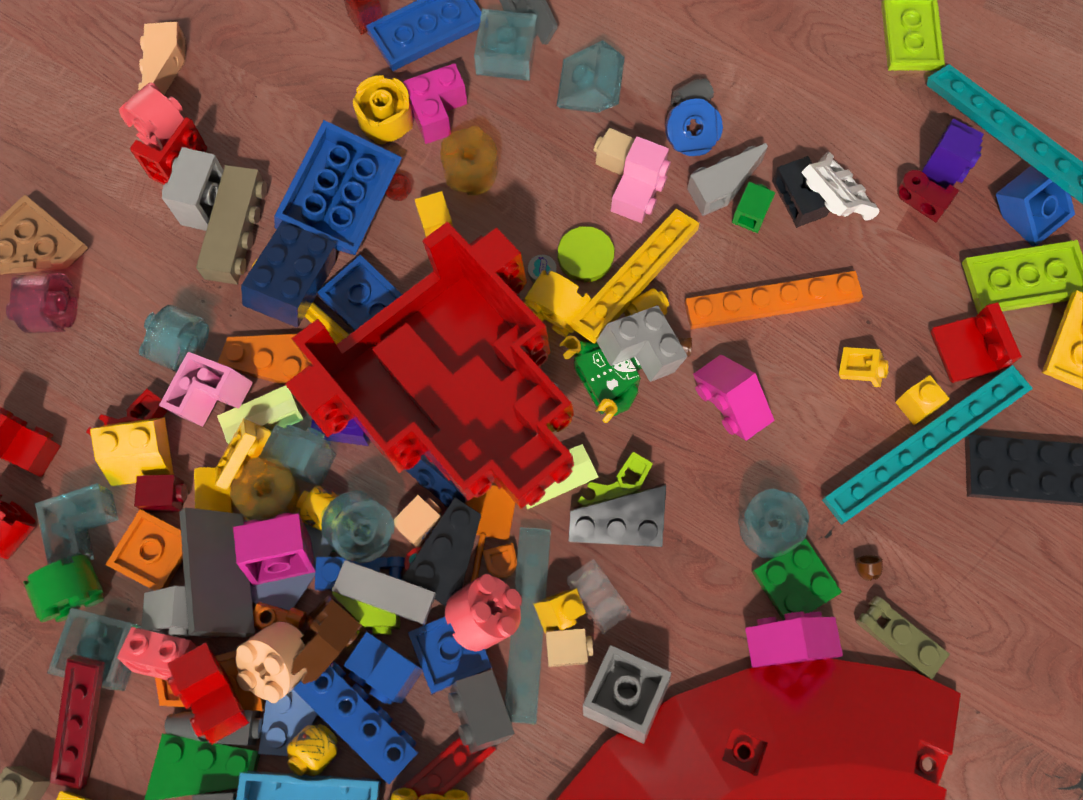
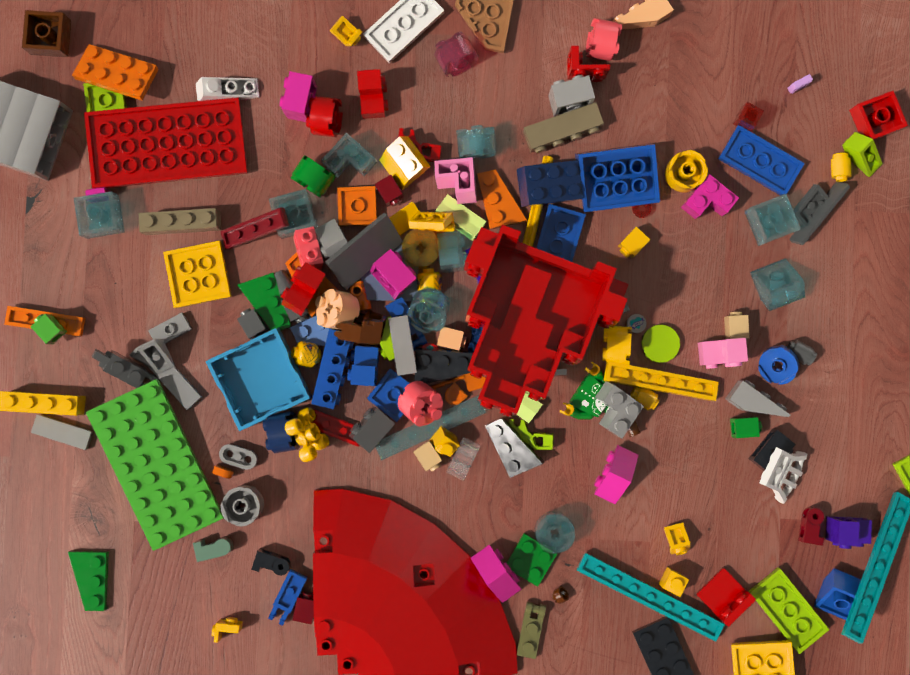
camera: 65 degrees right, 15 degrees up
clear yellow brick [440,126,499,195] -> none
light grey brick [583,645,672,744] -> none
orange plate [684,271,863,330] -> none

